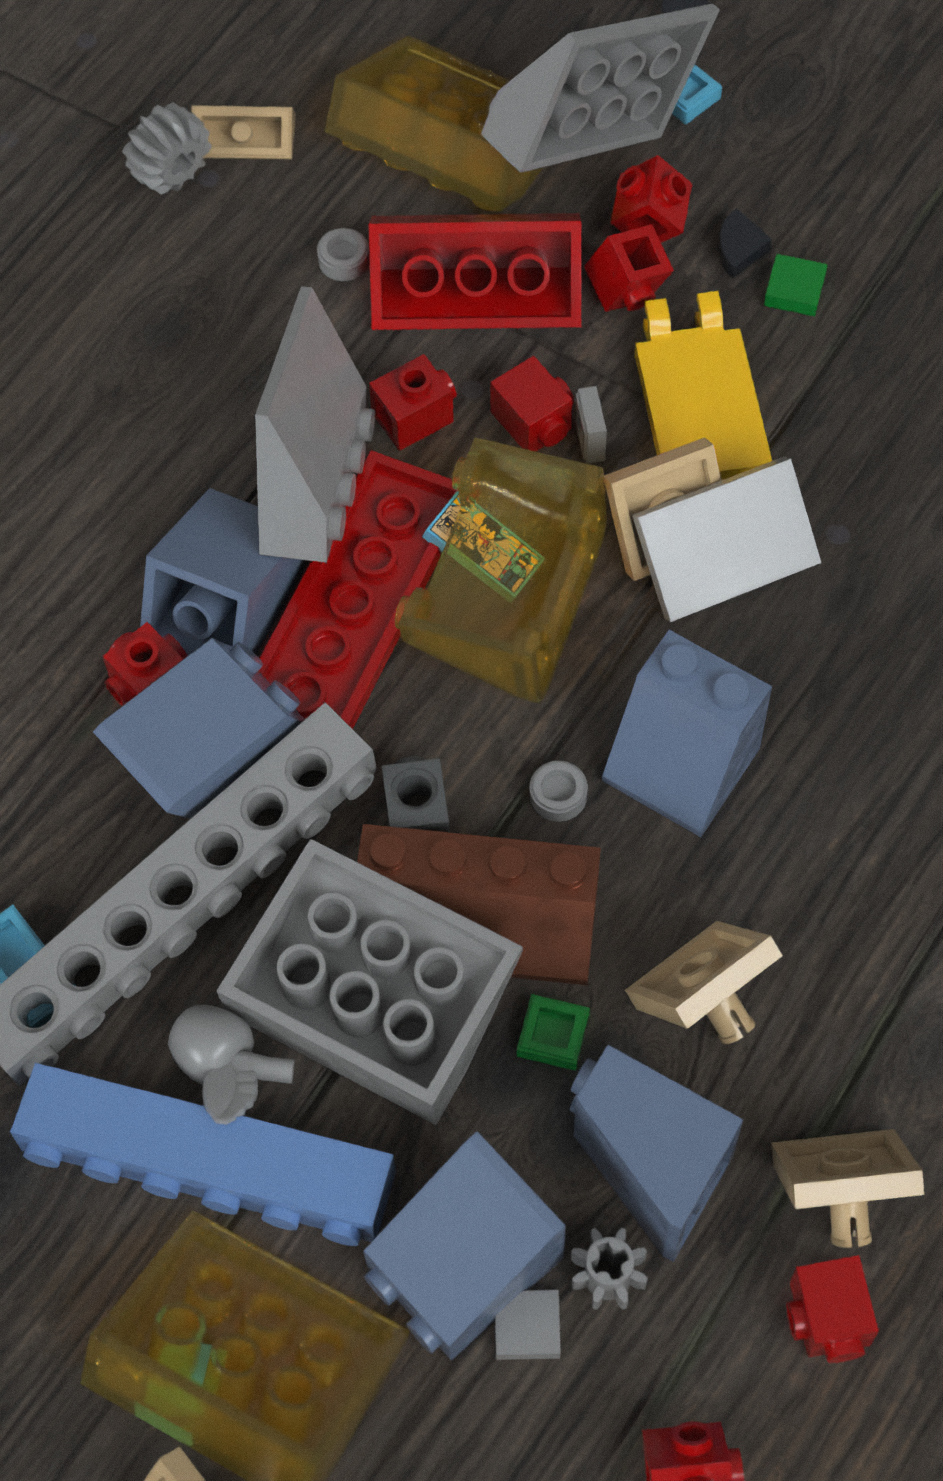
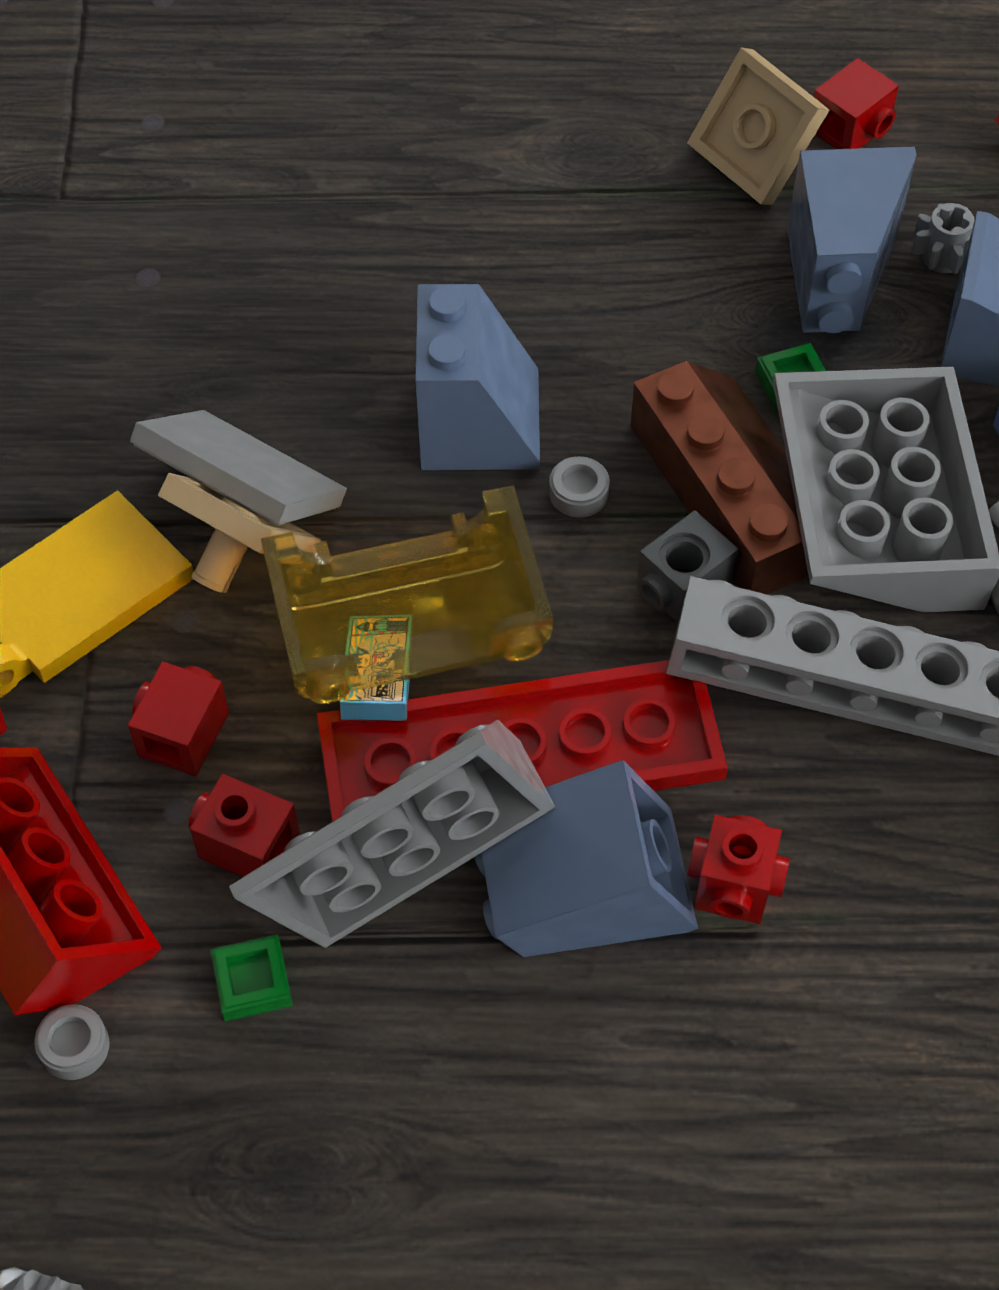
camera: 125 degrees left, 5 degrees down
sand blue slope [93,638,305,819] -> none
light grey tile [574,386,607,463] -> none
tan tile [625,921,783,1044] -> none

